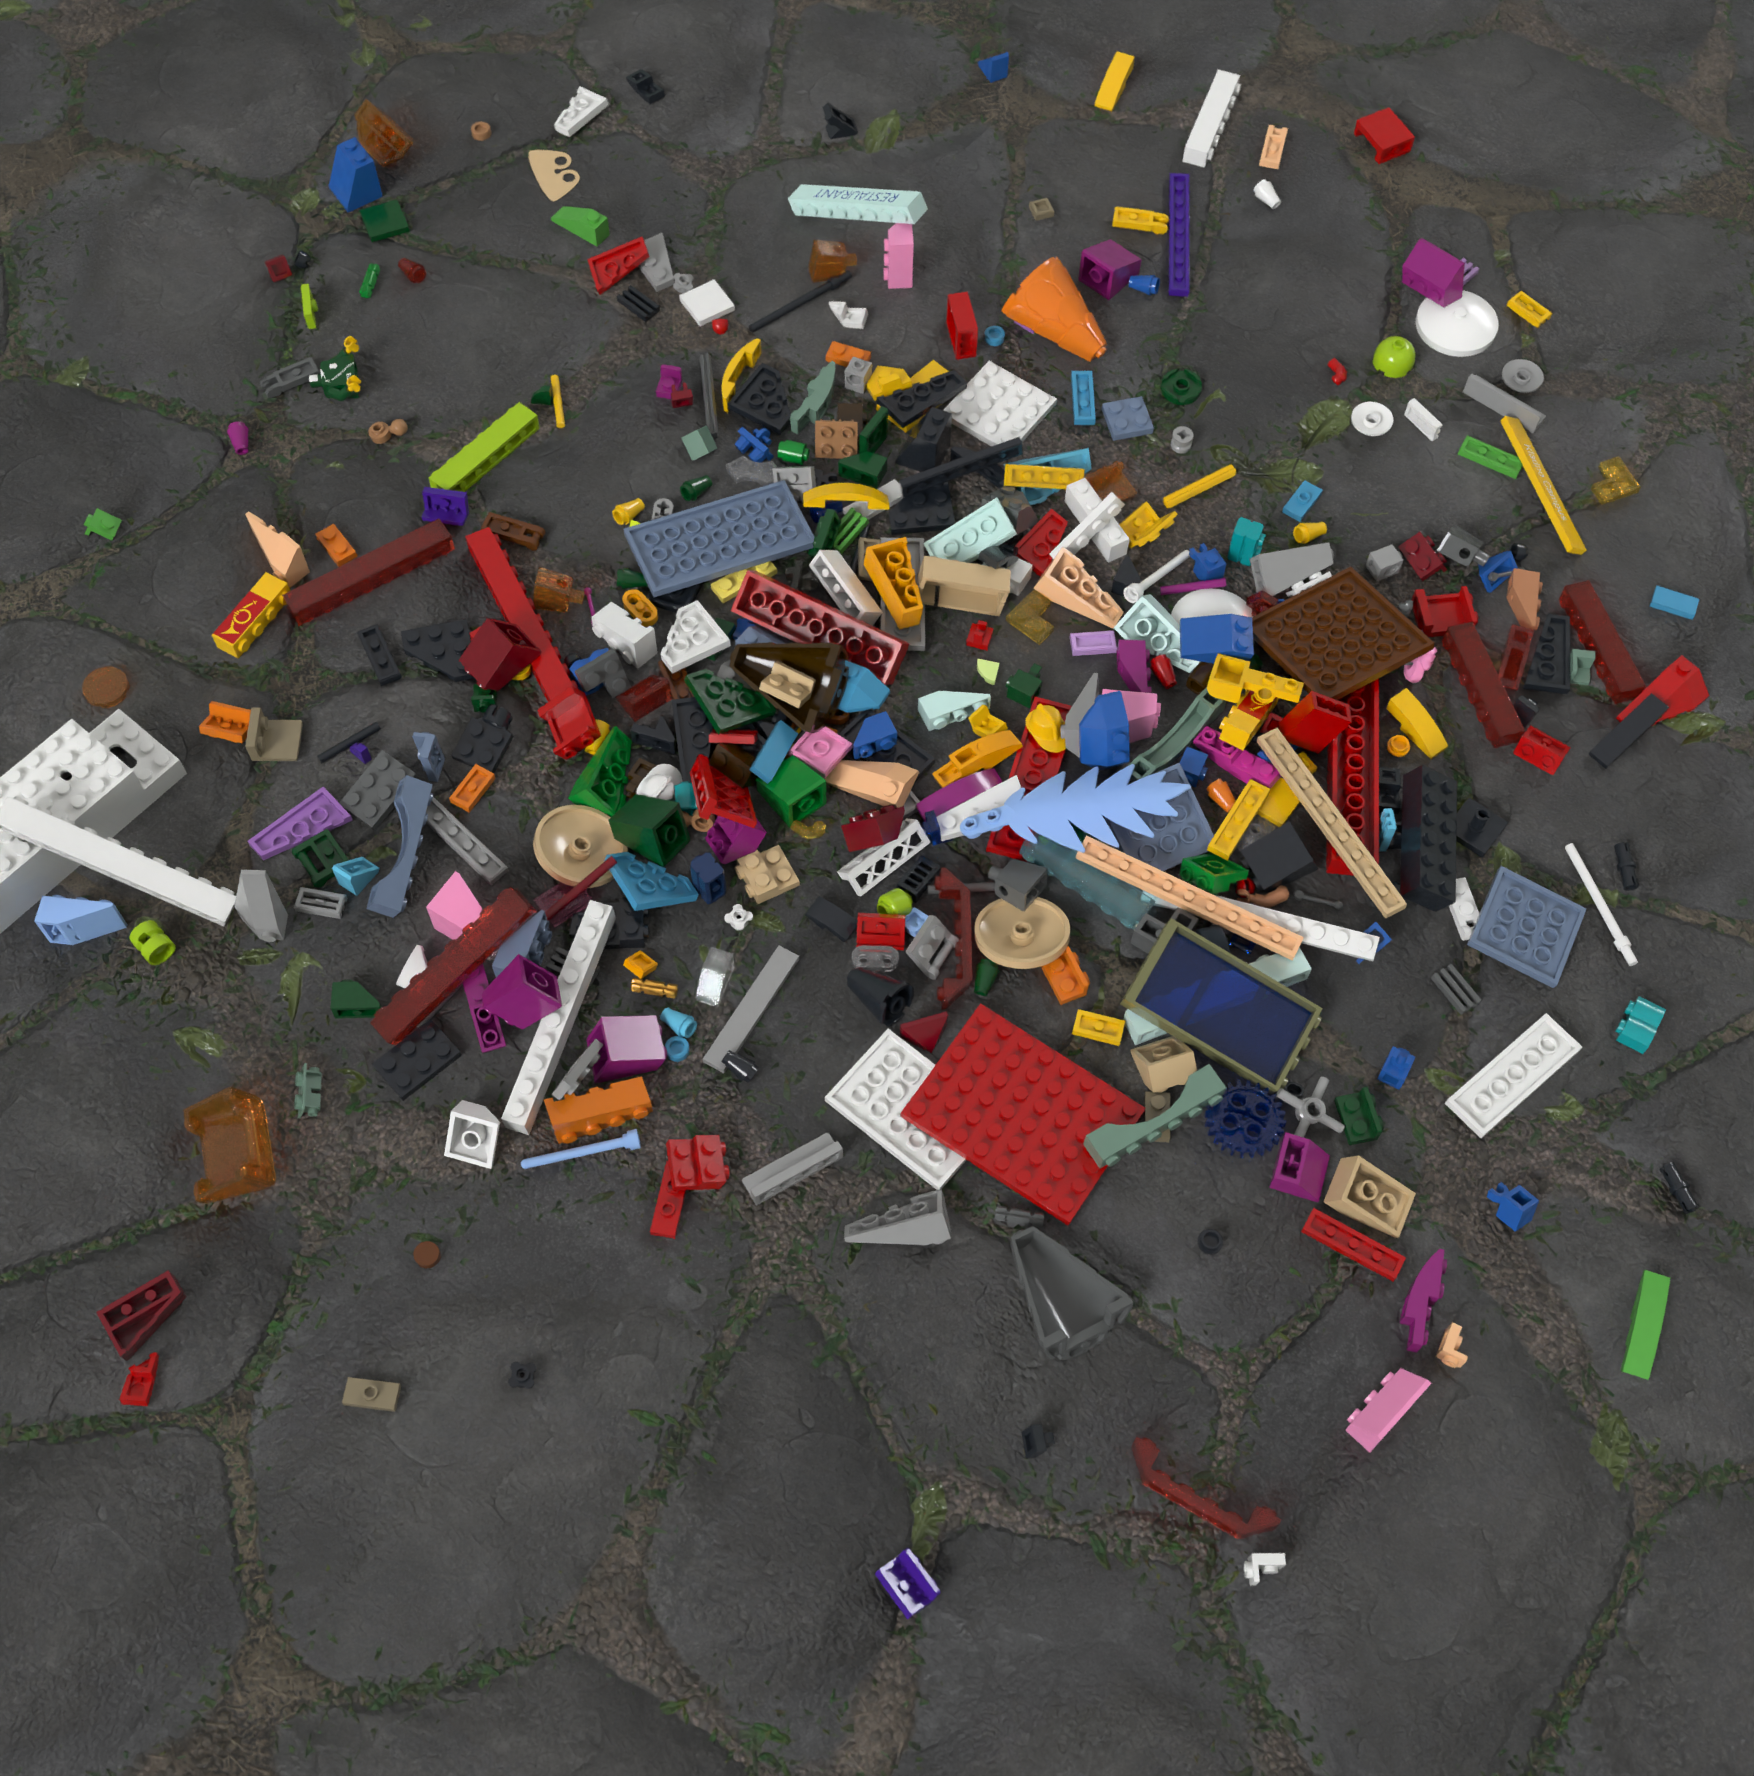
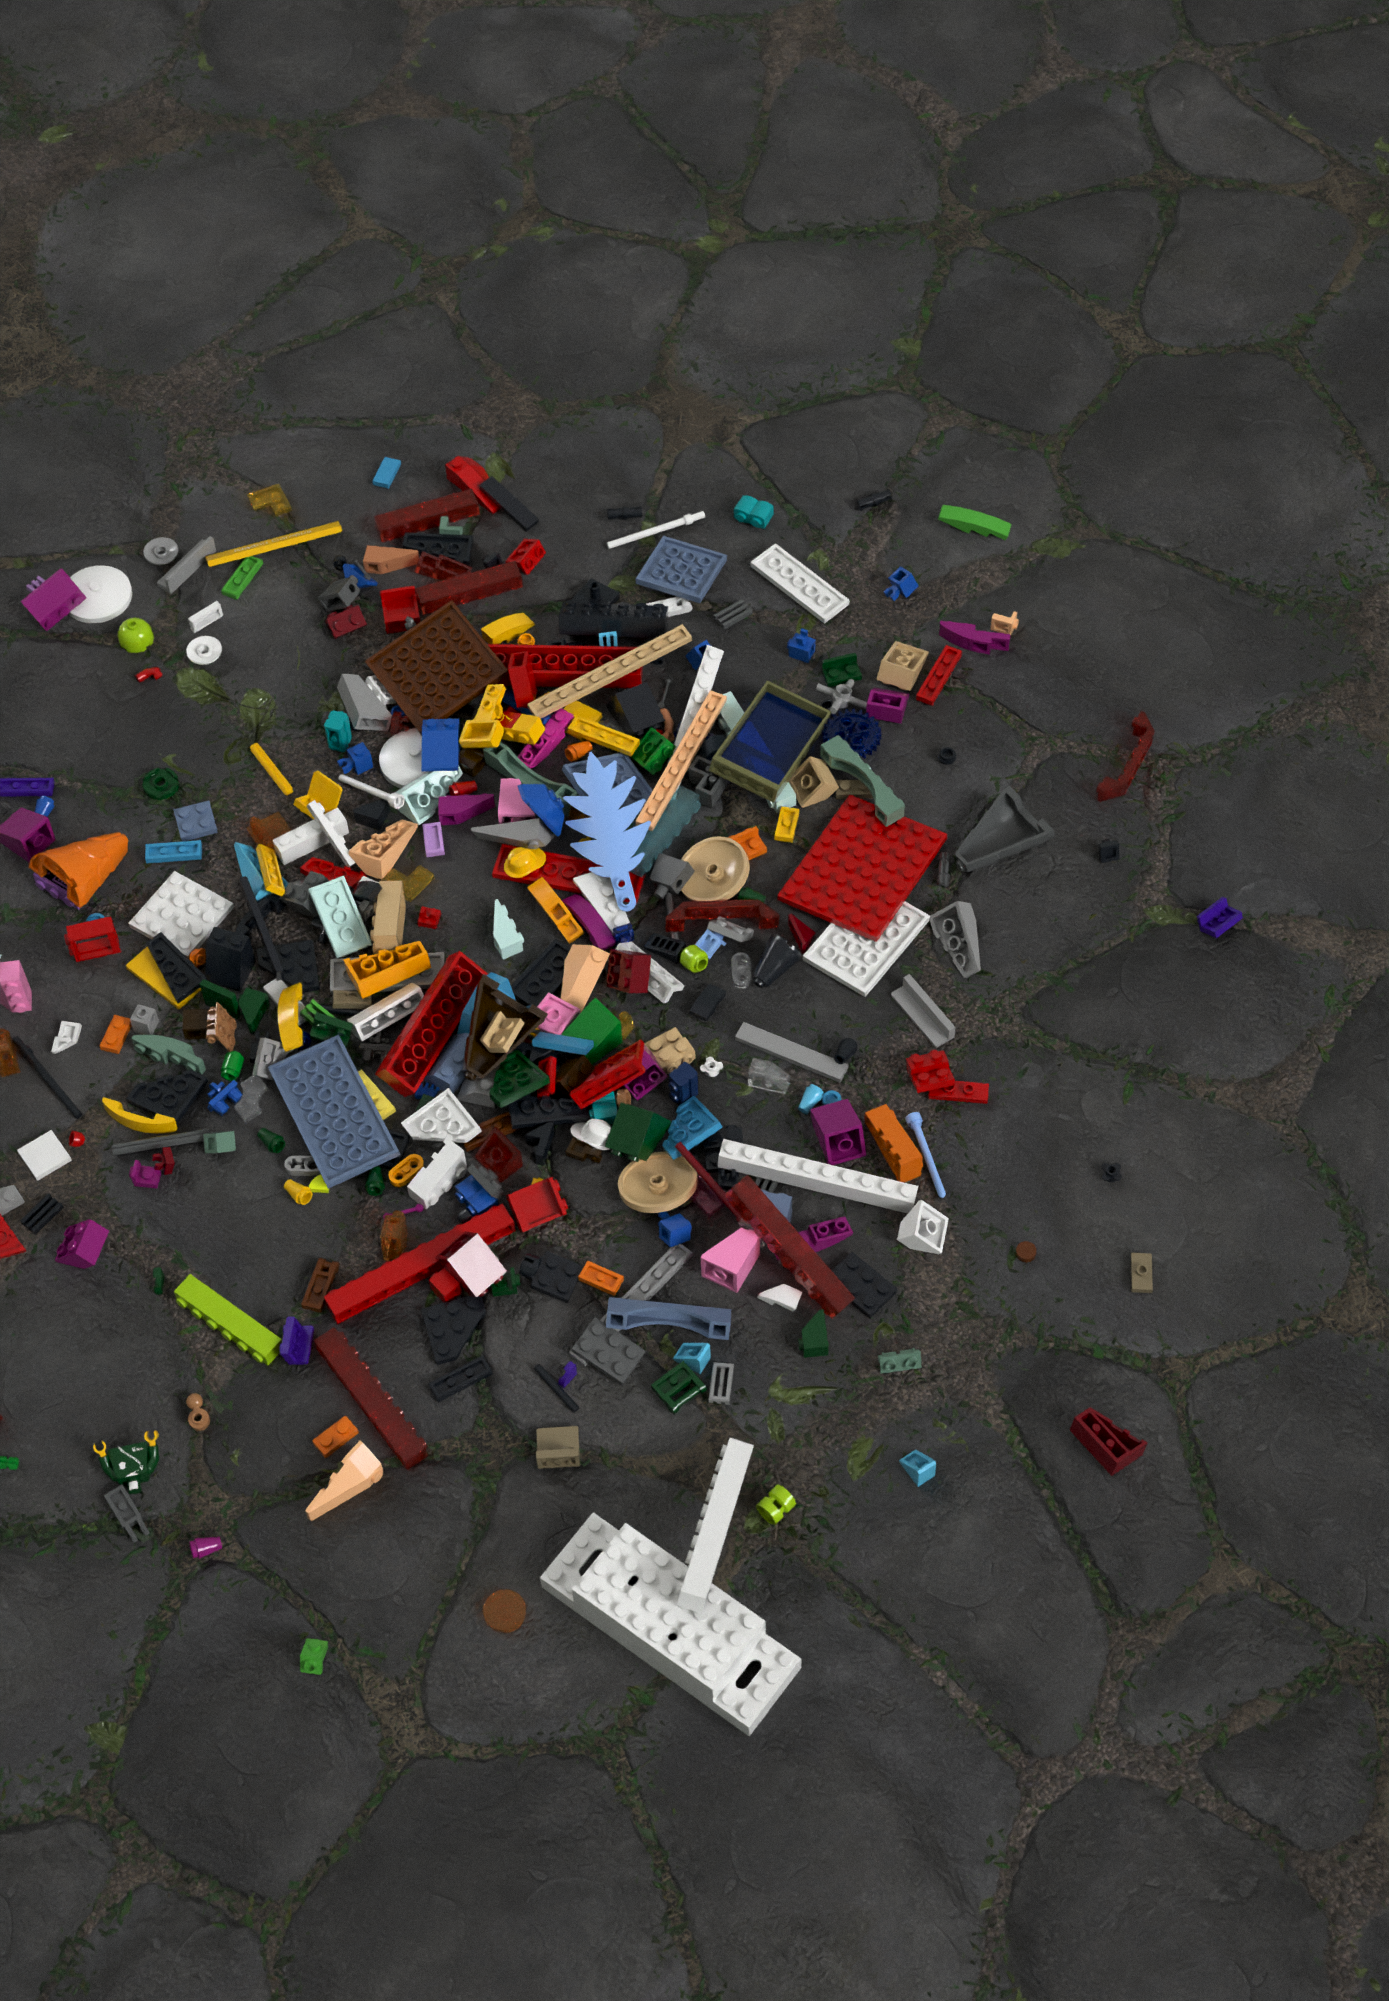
camera: 90 degrees left, 5 degrees down
light blue slope [34,895,127,945] -> none
red slope [119,1352,159,1406] -> none
clear orange windscreen [183,1086,276,1204] -> none
orange bracket [199,701,251,743] -> none
yellow brick [212,572,292,659] -> none
light grey wedge [234,870,288,942] -> none
medium lavender wing [248,787,353,861] -> none
lime plate [301,284,318,329] -> none
sand blue bracket [412,732,445,782] -> none
magenta slope [482,954,562,1030] -> none
yellow bar [550,375,565,428] -> none
light grey wing [552,1039,603,1100] -> none
green wedge [568,726,631,817] -> none
light orange tile [623,950,658,979] -> none
pearl gold axle [631,977,678,998] -> none
light grey plate [673,273,693,293] -> none
blue slope [853,711,897,760] -> none
red plate [856,913,906,950] -> none
yellow plate [866,366,912,401] -> none
yellow bracket [969,704,1008,737] -> none
yellowish green tile [977,659,999,685] -> none
dark green brick [1006,663,1042,709] -> none
magenta bar [1160,578,1226,595] -> none
light grey wheel [1171,426,1194,453] -> none
blue brick [1180,747,1208,788] -> none
white bracket [1244,1553,1286,1586] -> none
dark azure plate [1282,480,1323,522] -> none
yellow cone [1293,522,1327,544] -> none
bright pink slope [1345,1368,1431,1452] -> none
light grey brick [1365,544,1403,582] -> none
yellow tile [1506,291,1552,328] -> none
none -> magenta slope [55,1219,109,1269]
none -> blue brick [658,1211,692,1248]
none -> medium azure slope [899,1450,936,1486]

